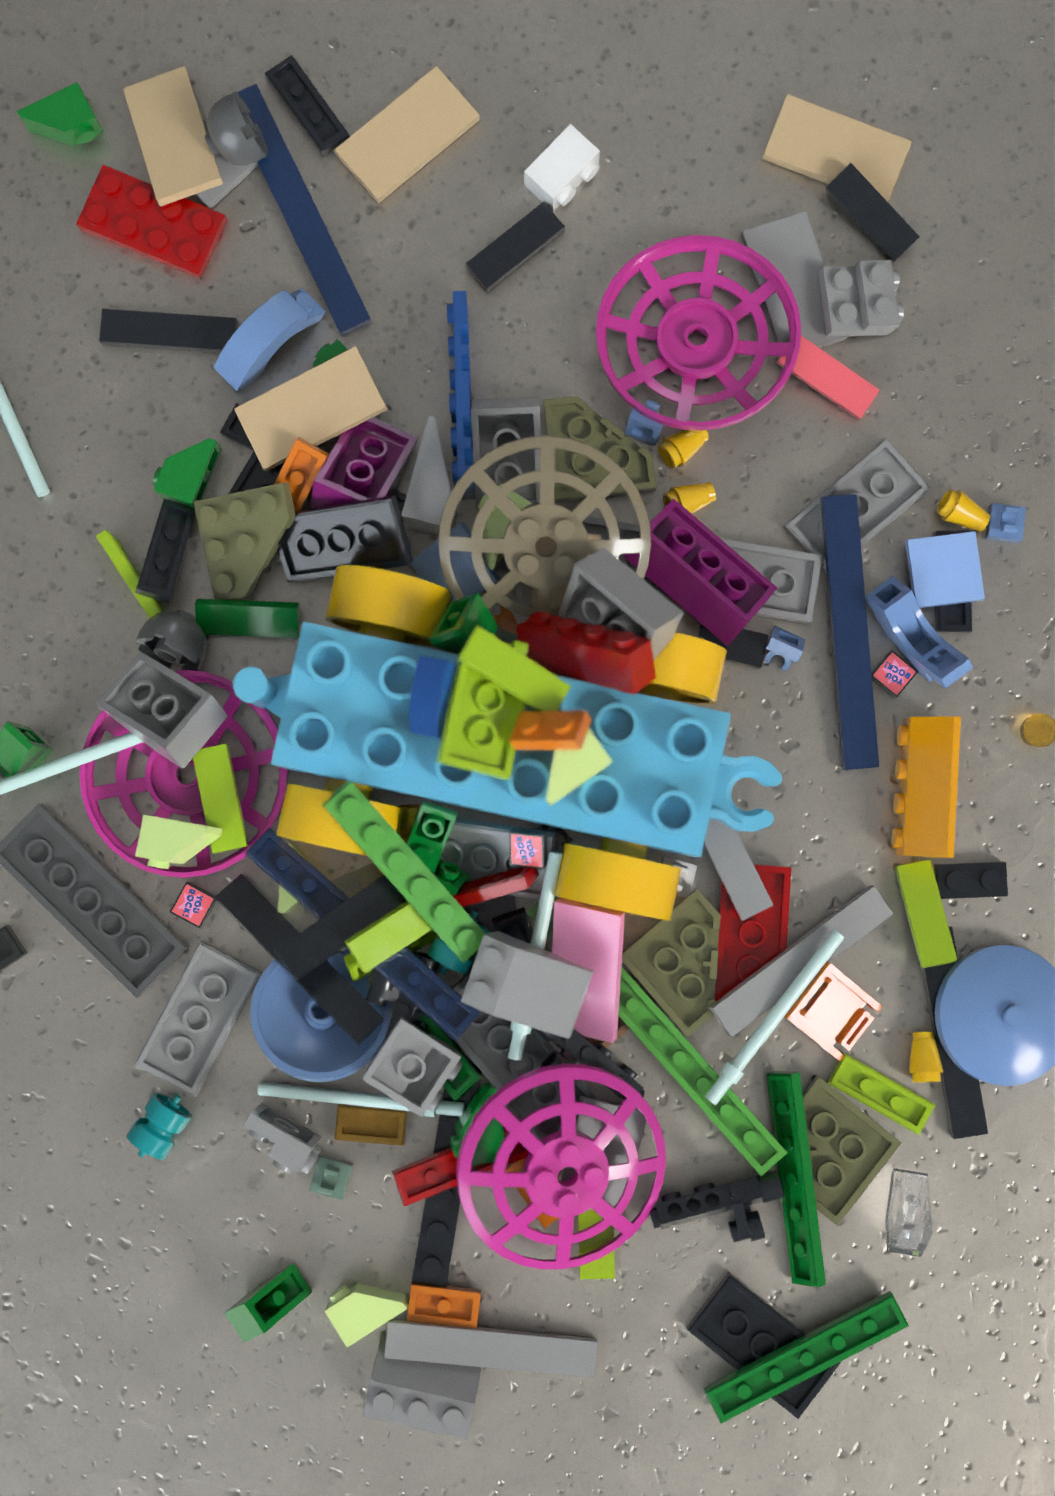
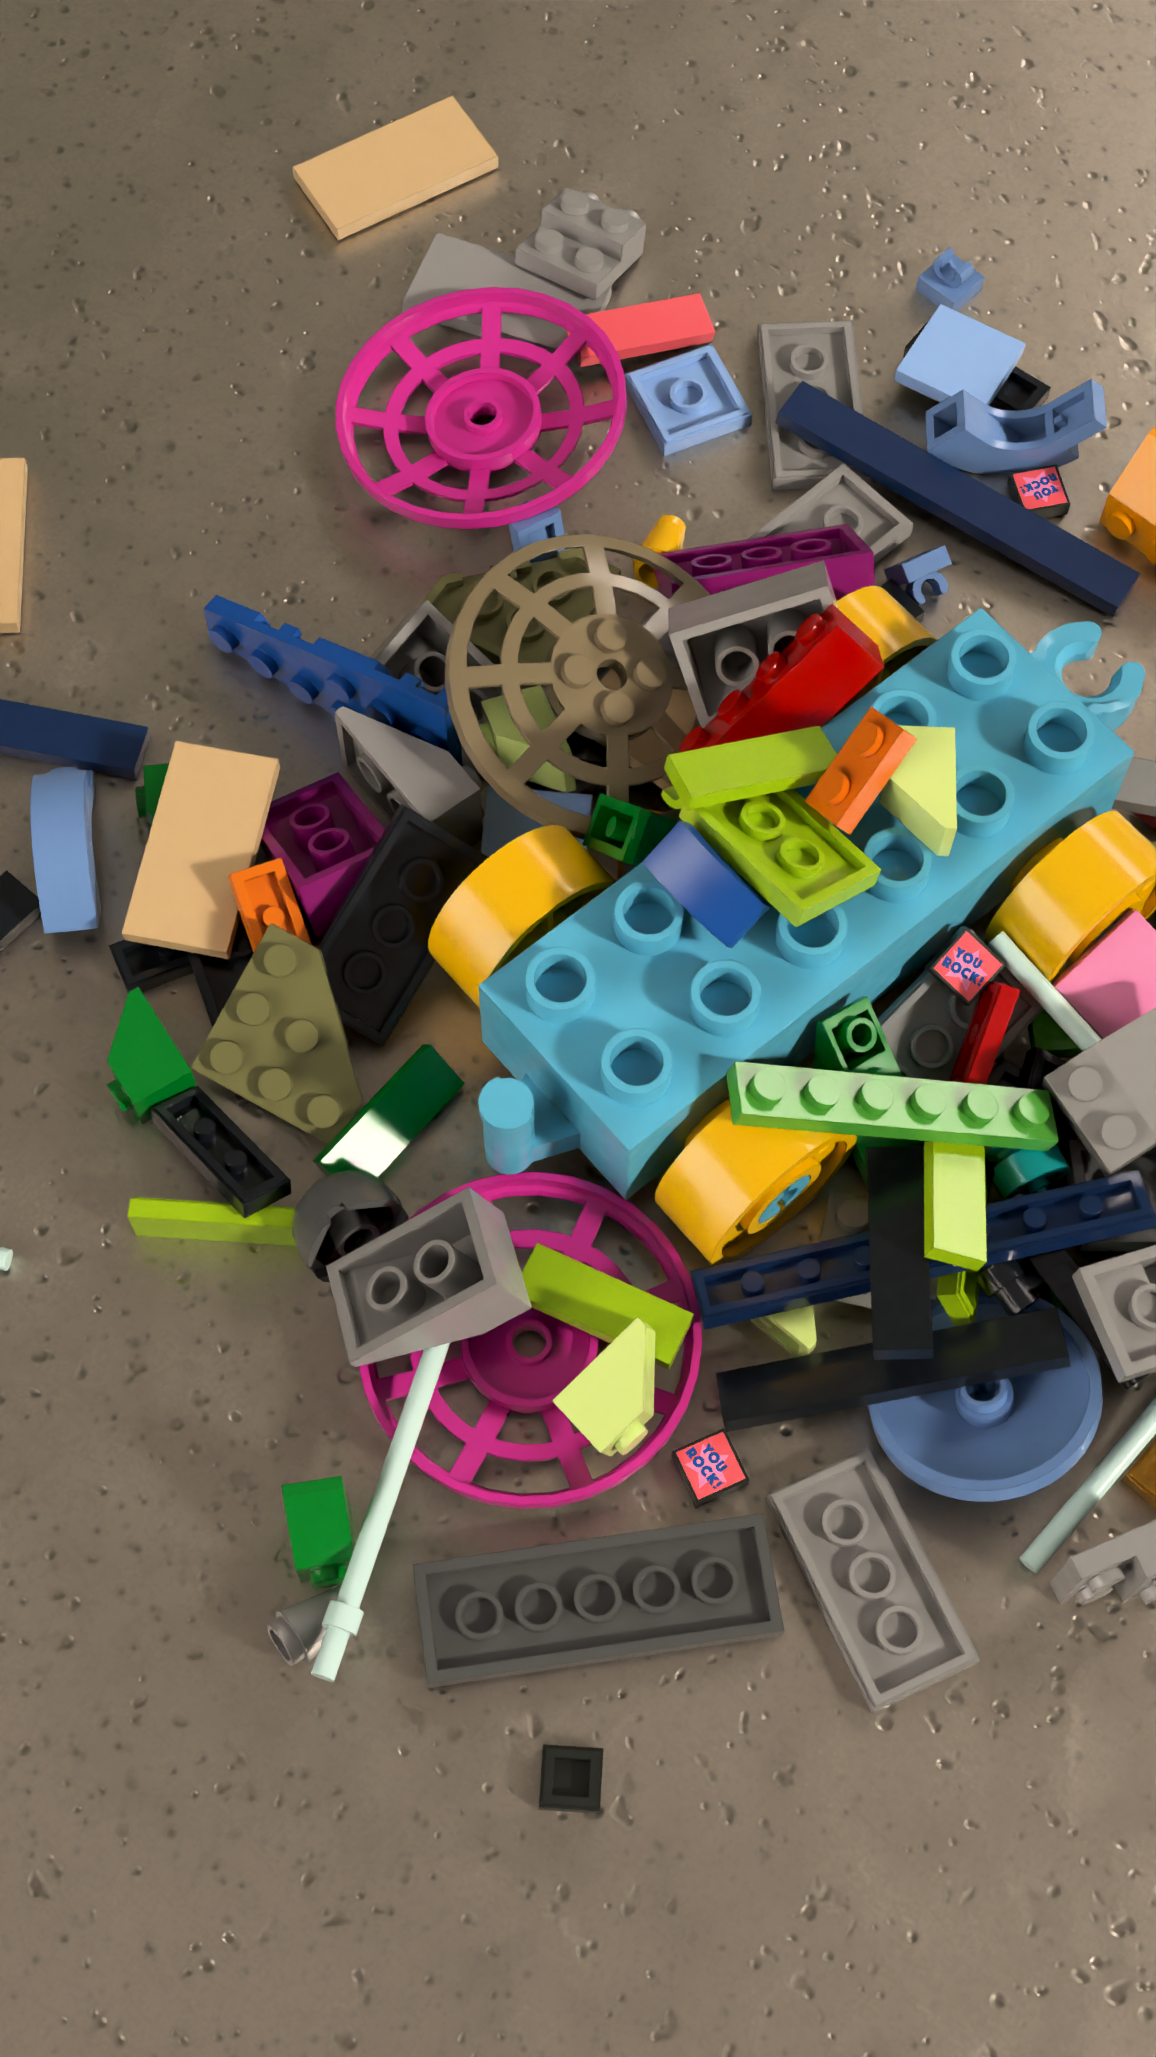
camera: 55 degrees left, 20 degrees down
teal wheel [126,1092,192,1160] -> none
black tile [466,202,565,292] -> none
white brick [524,124,600,211] -> none
yellow cone [657,430,709,469] -> none
black tile [825,163,920,262] -> none
yellow cone [936,489,991,532] -> none
none -> light blue tile [625,344,752,456]

